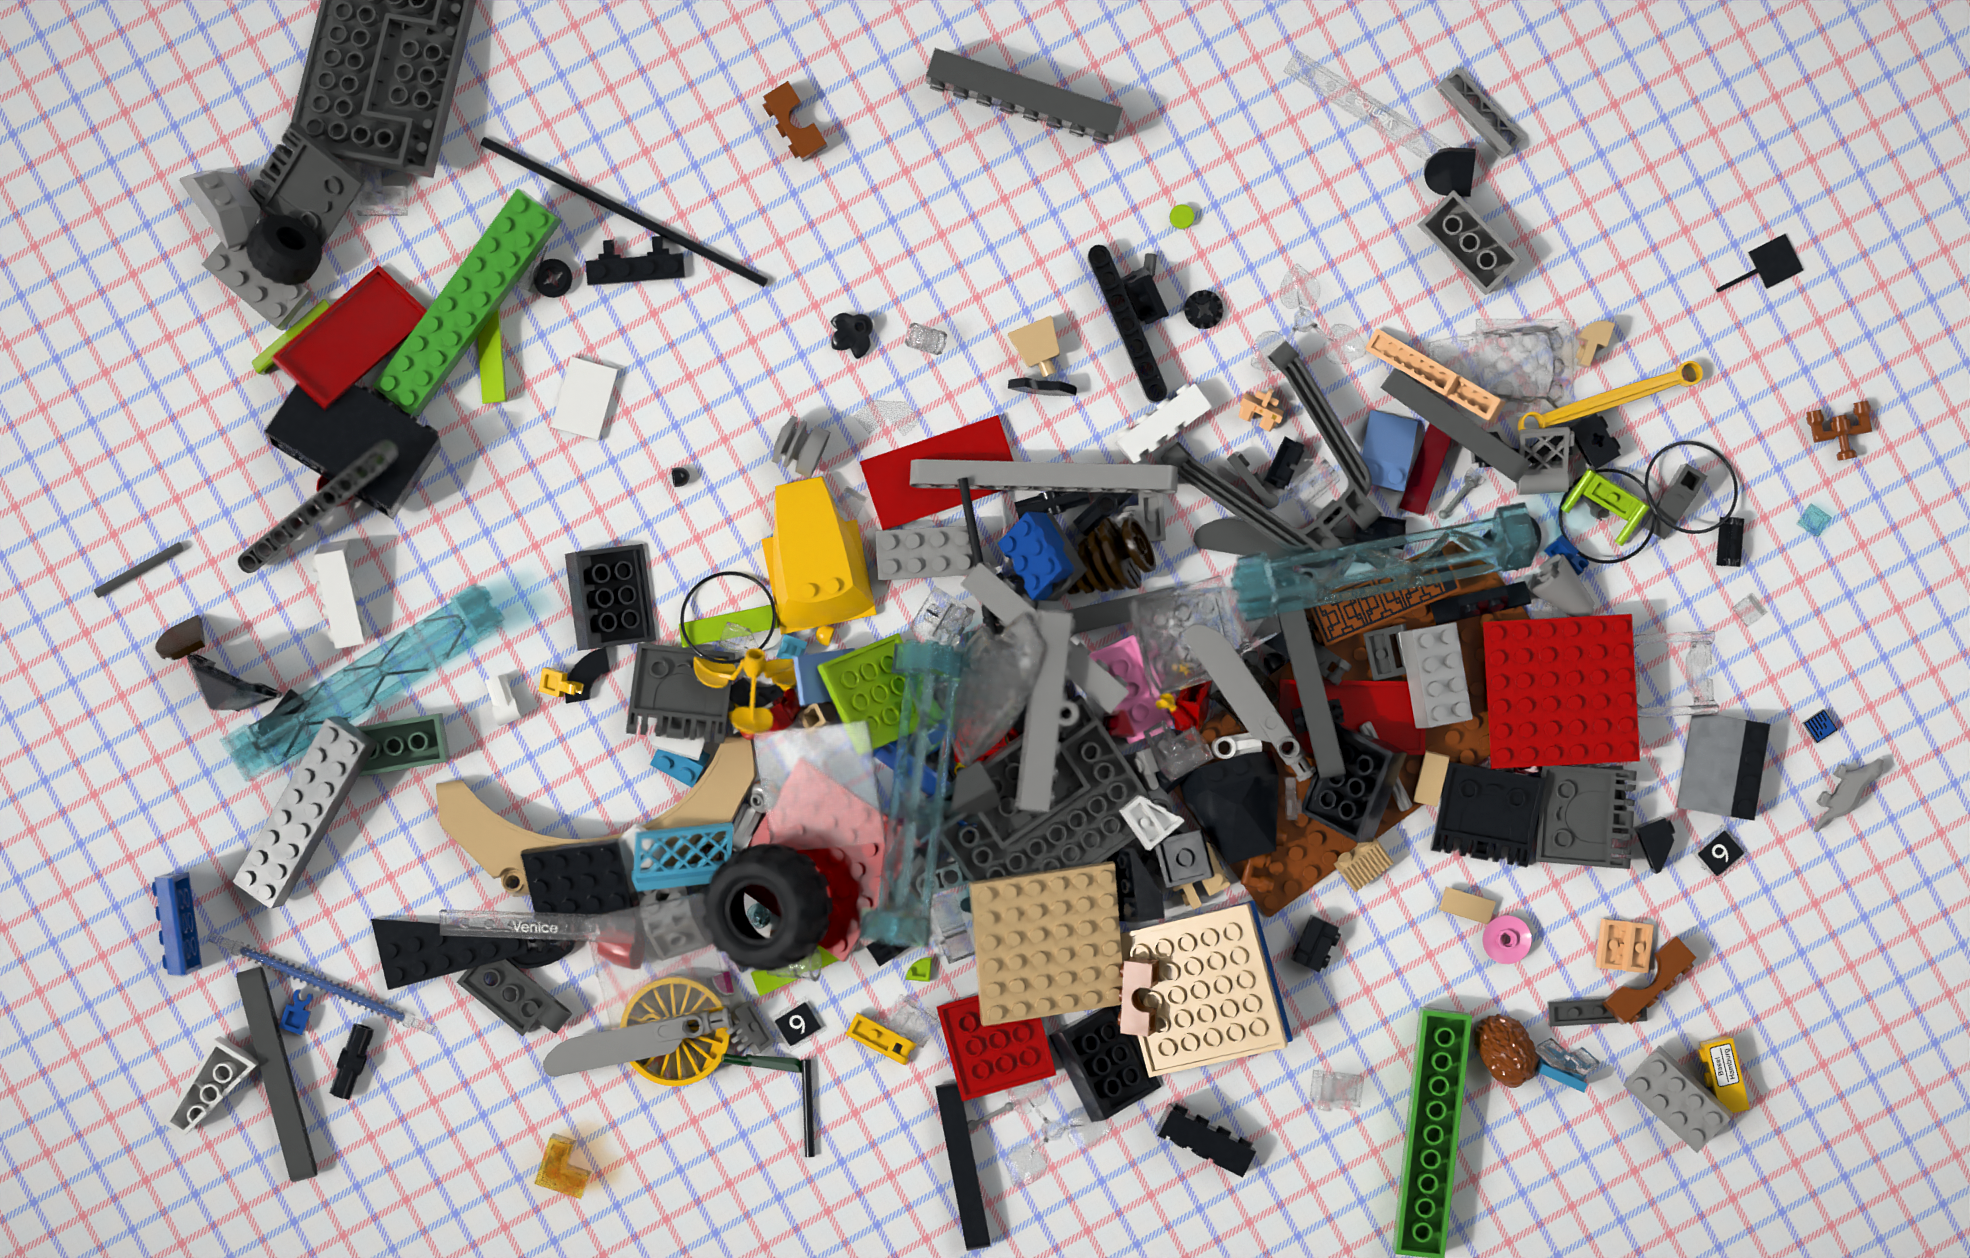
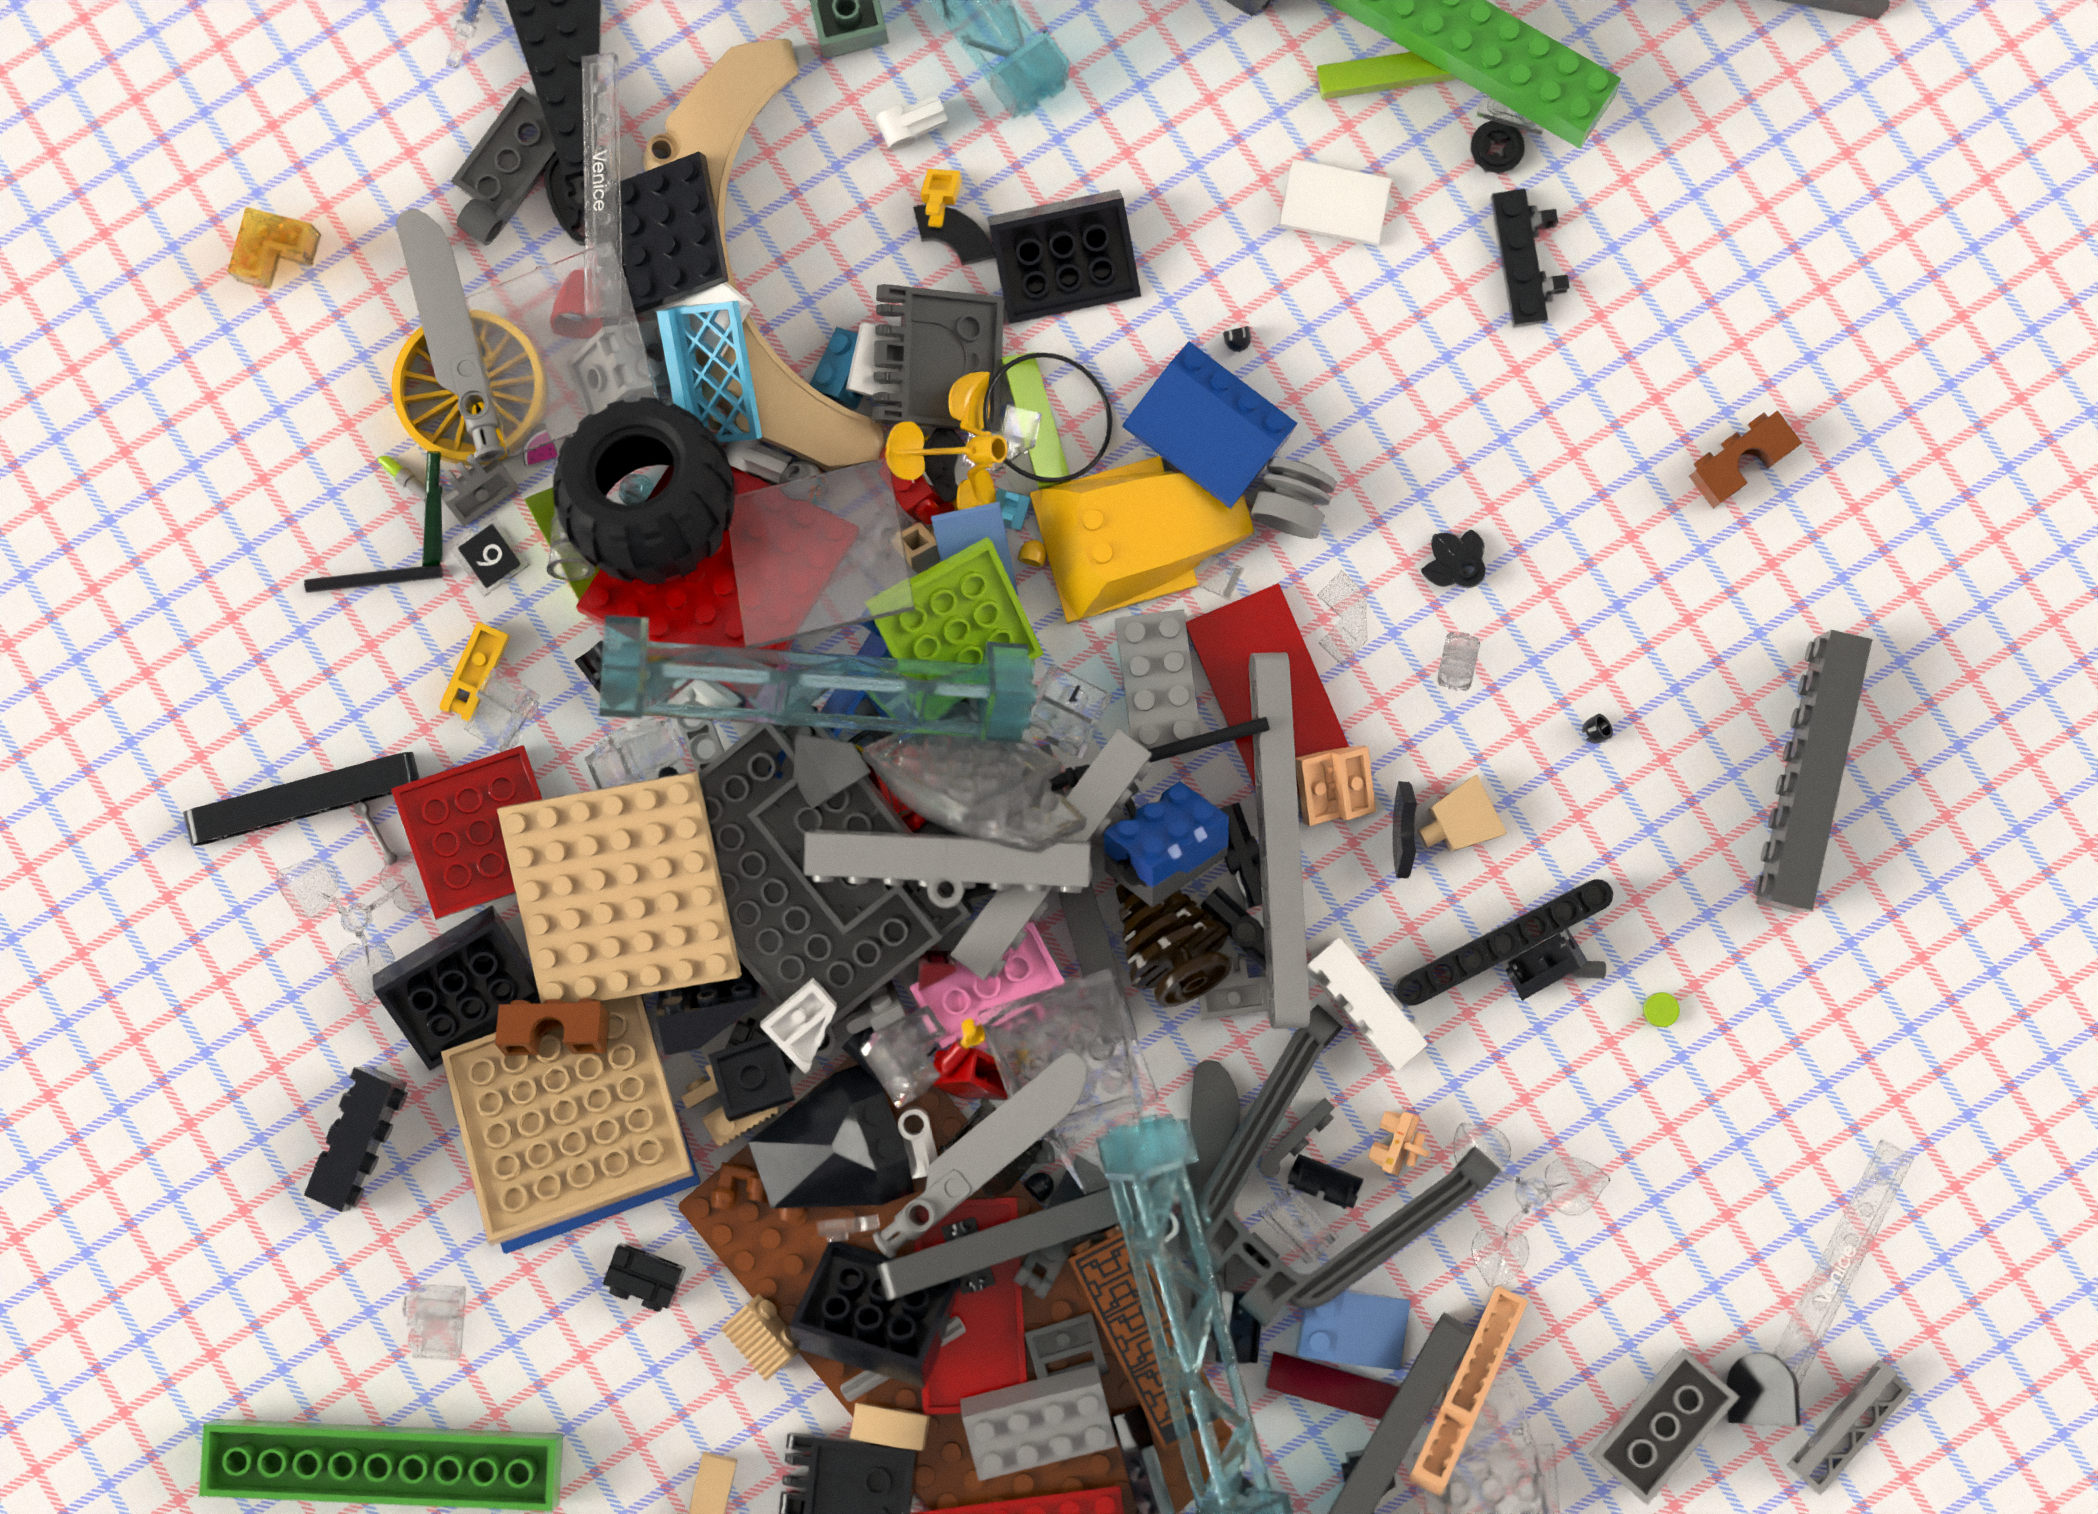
camera: 85 degrees right, 5 degrees down
black piece [480,137,768,287] -> none
lime tile [905,957,932,982] -> none
black gear [1184,290,1224,329] -> none
hinge [1438,467,1486,519] -> none
none -> light grey piece [377,456,426,502]
none -> blue slope [1122,341,1298,509]
none -> light nougat slope [1295,745,1376,826]
none -> black hinge [1582,714,1613,744]

